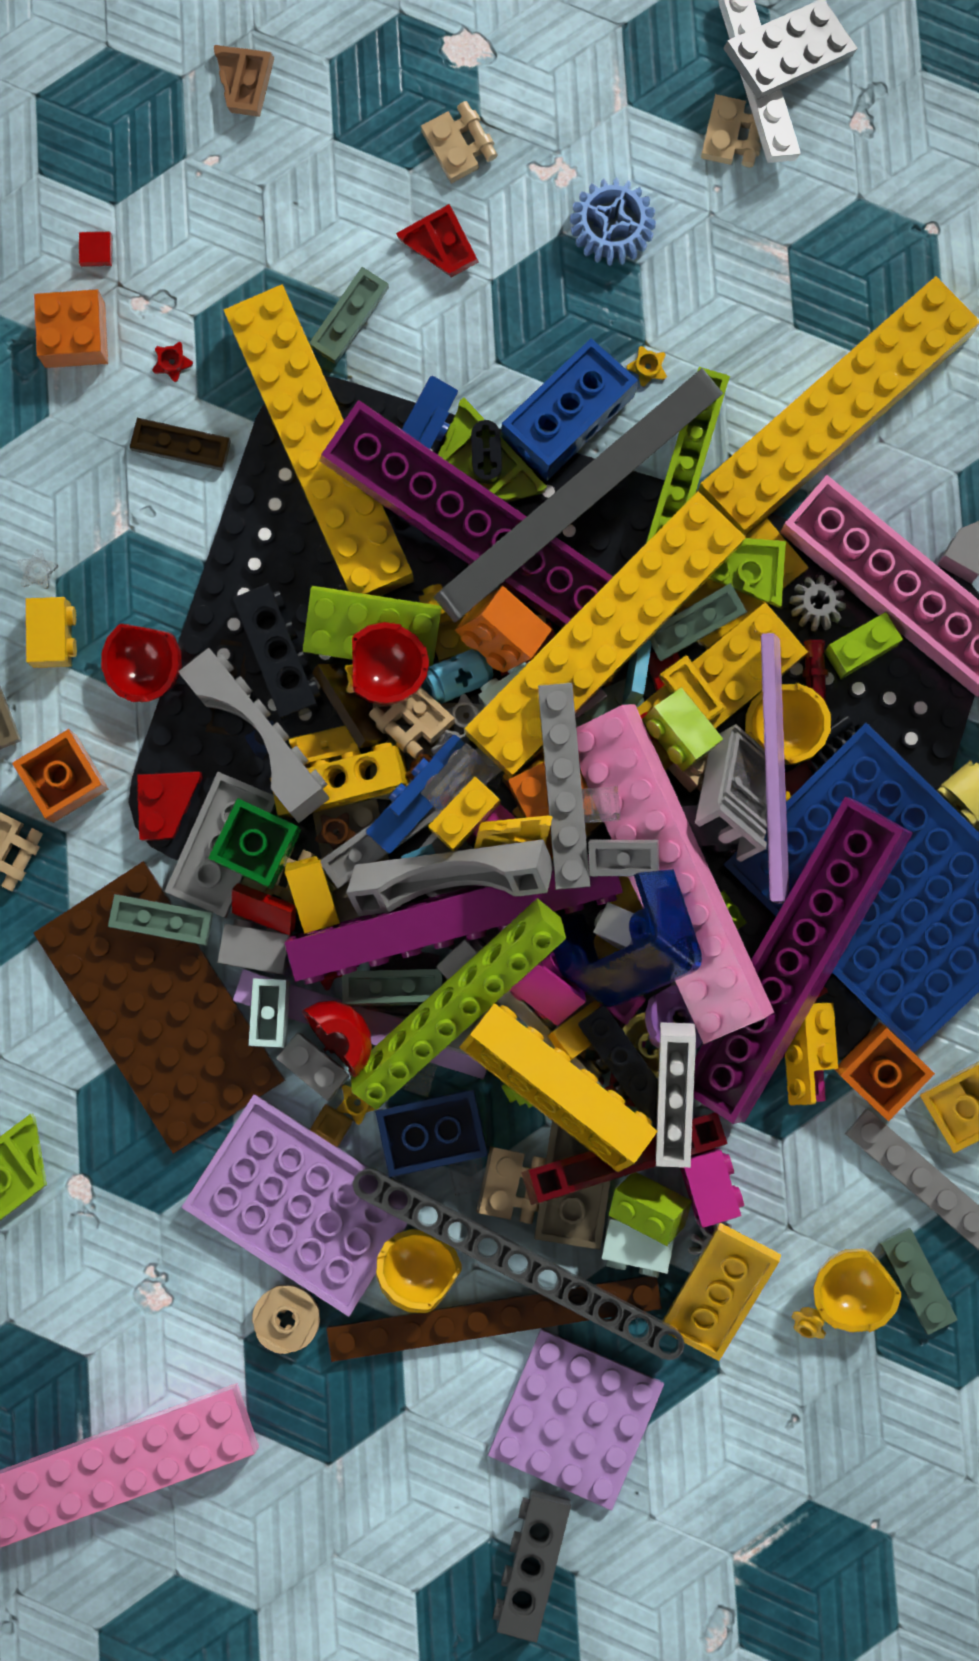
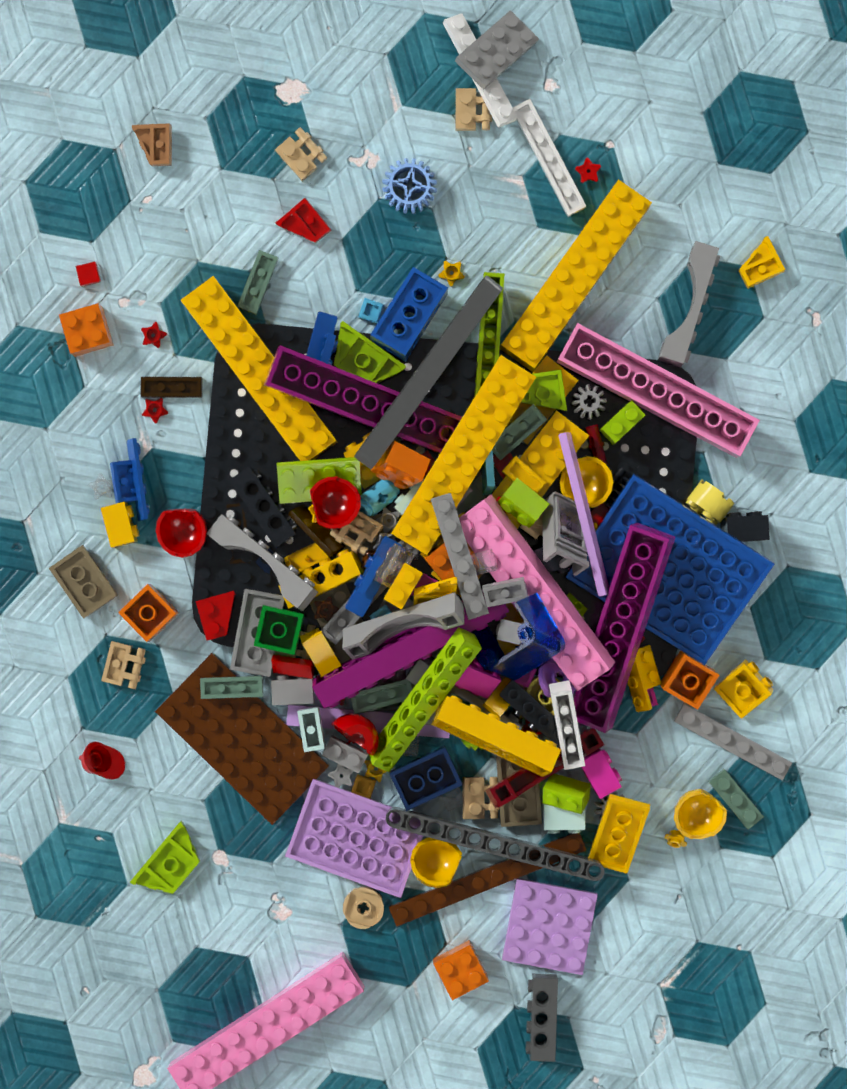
camera: 20 degrees left, 5 degrees up
black beam [471,420,502,484] -> none
none -> blue bracket [110,438,150,521]
none -> red plate [142,398,168,424]
none -> light grey plate [328,763,353,788]
none -> medium azure tile [358,298,384,324]
none -> orange brick [433,940,489,1000]
none -> white plate [513,99,586,217]
none -> red plate [575,157,601,183]

